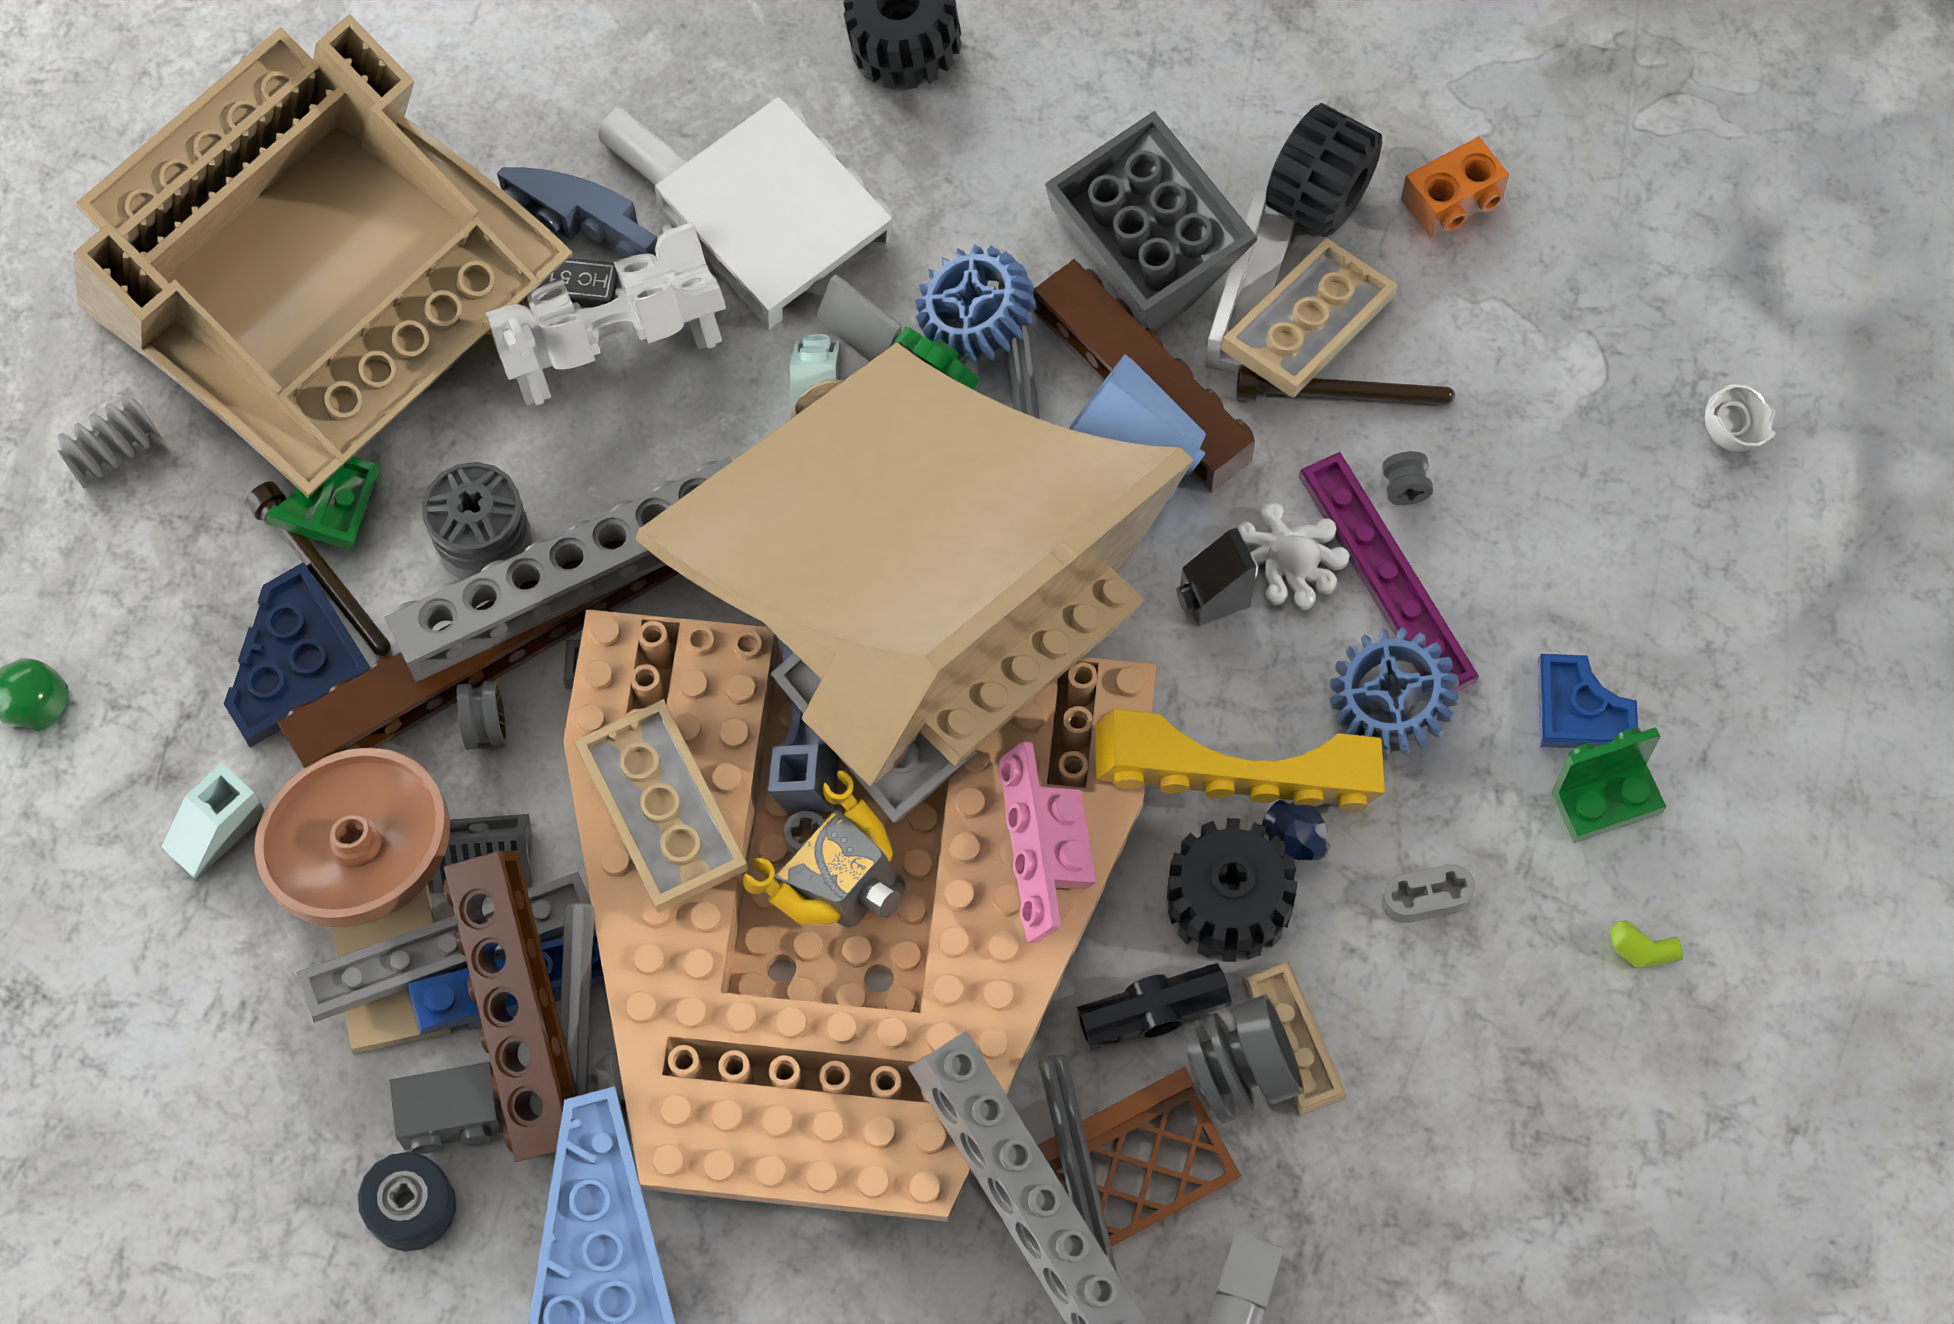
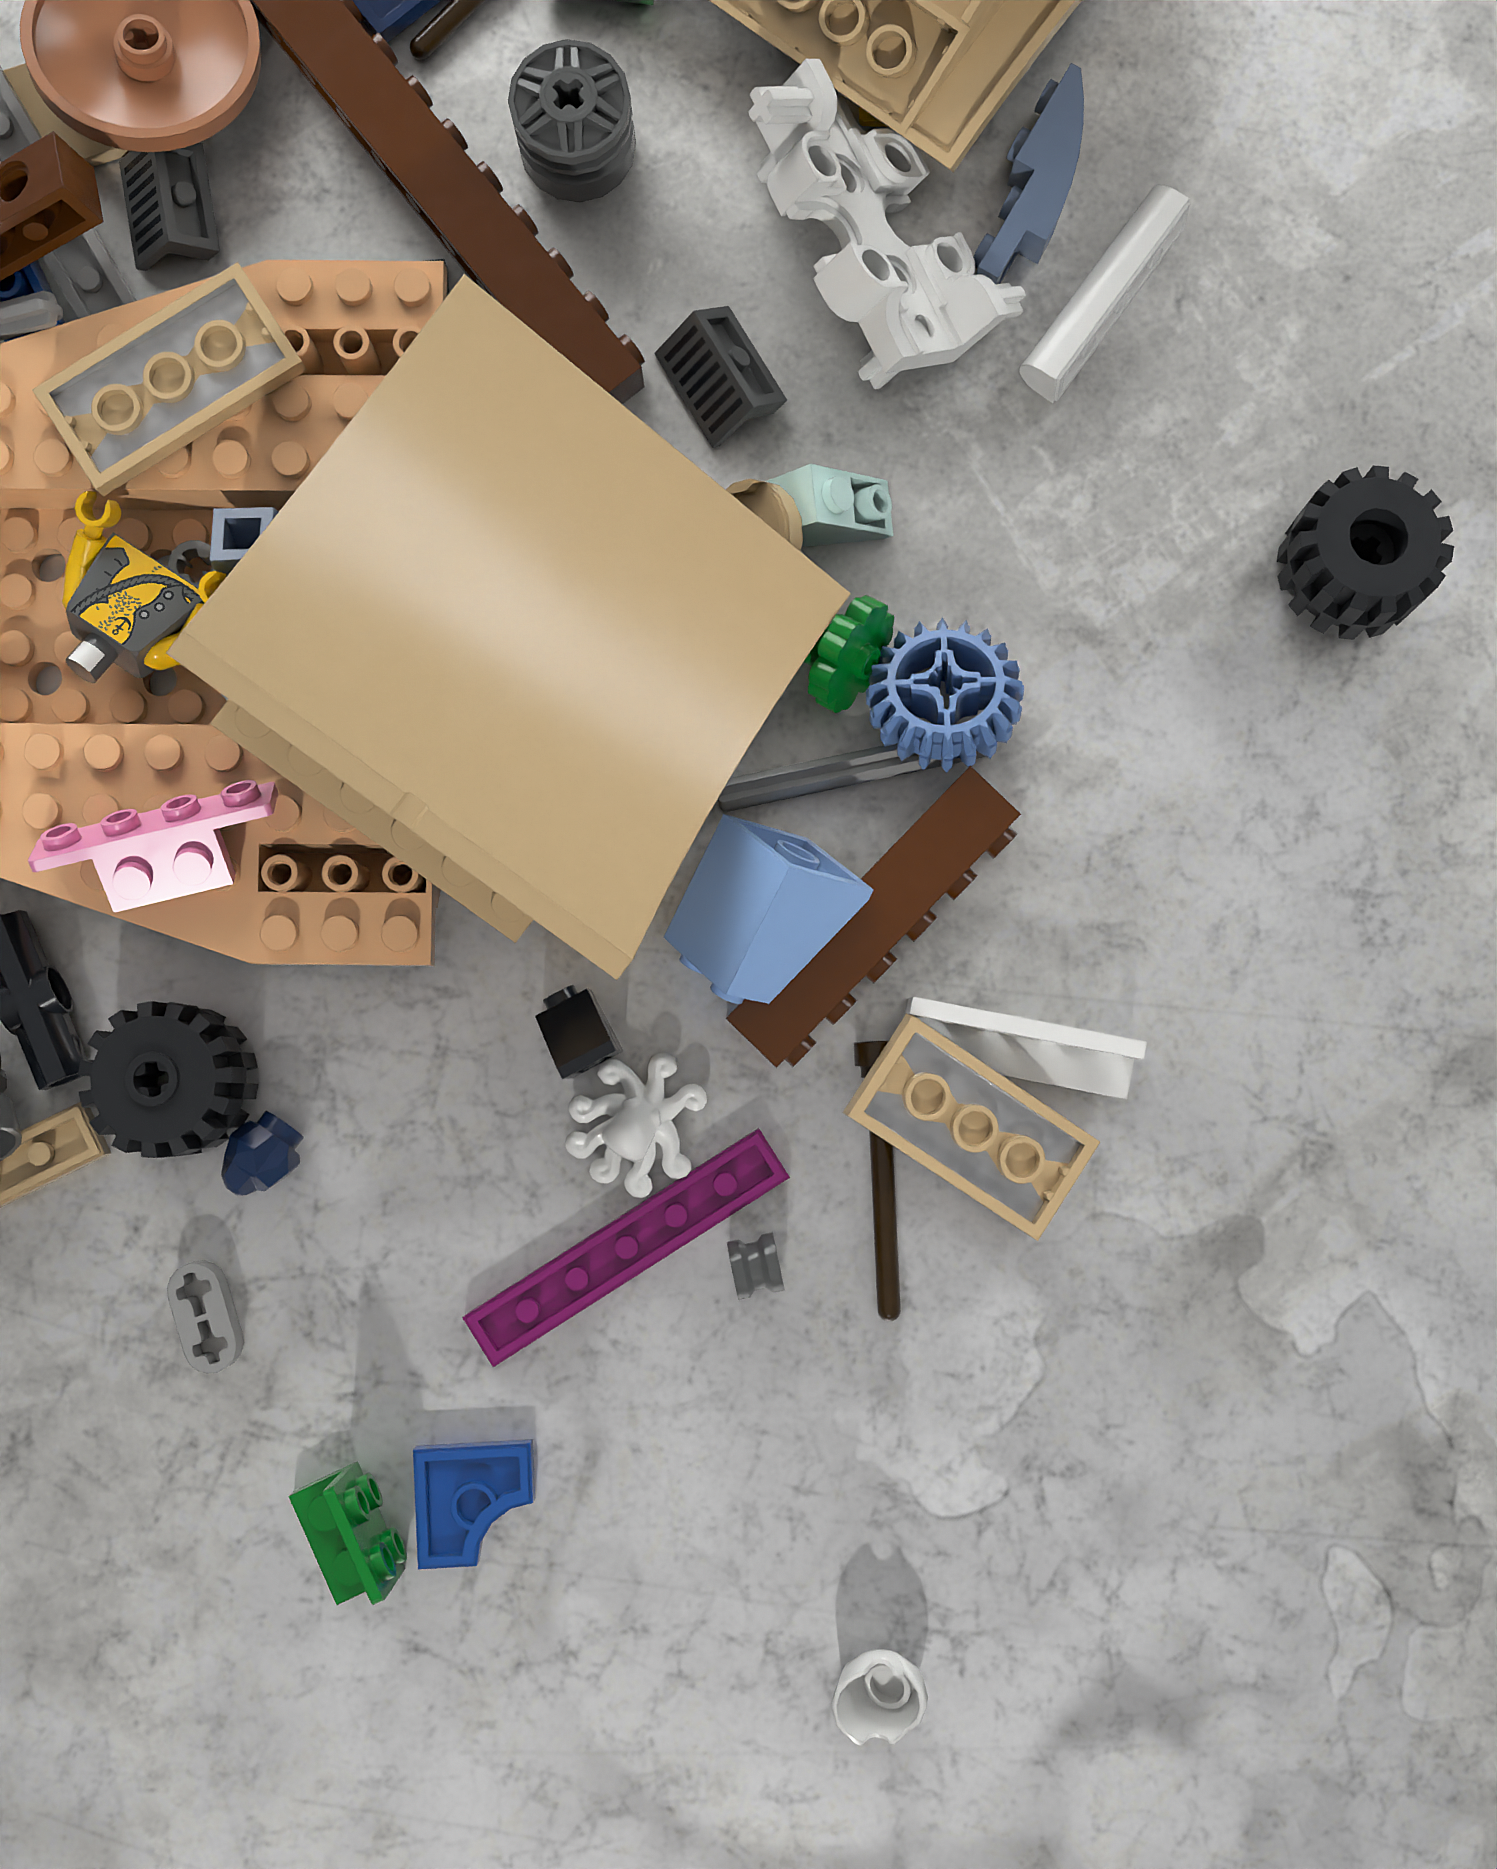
camera: 80 degrees right, 20 degrees up
light grey brick [384,456,732,682] -> none
dark grey wheel [457,680,506,750] -> none
dark grey tile [524,258,618,307] -> none
white panel [655,96,893,330] -> none
light grey slope [817,275,902,361] -> none
dark grey slope [1045,111,1257,332] -> none
yellow arch [1095,708,1385,812] -> none
black wheel [1265,103,1382,237] -> none
medium blue gear [1330,627,1459,756] -> none
orange brick [1401,136,1509,238] -> none
lime arm [1609,920,1683,968] -> none
none -> dark grey panel [654,306,787,448]

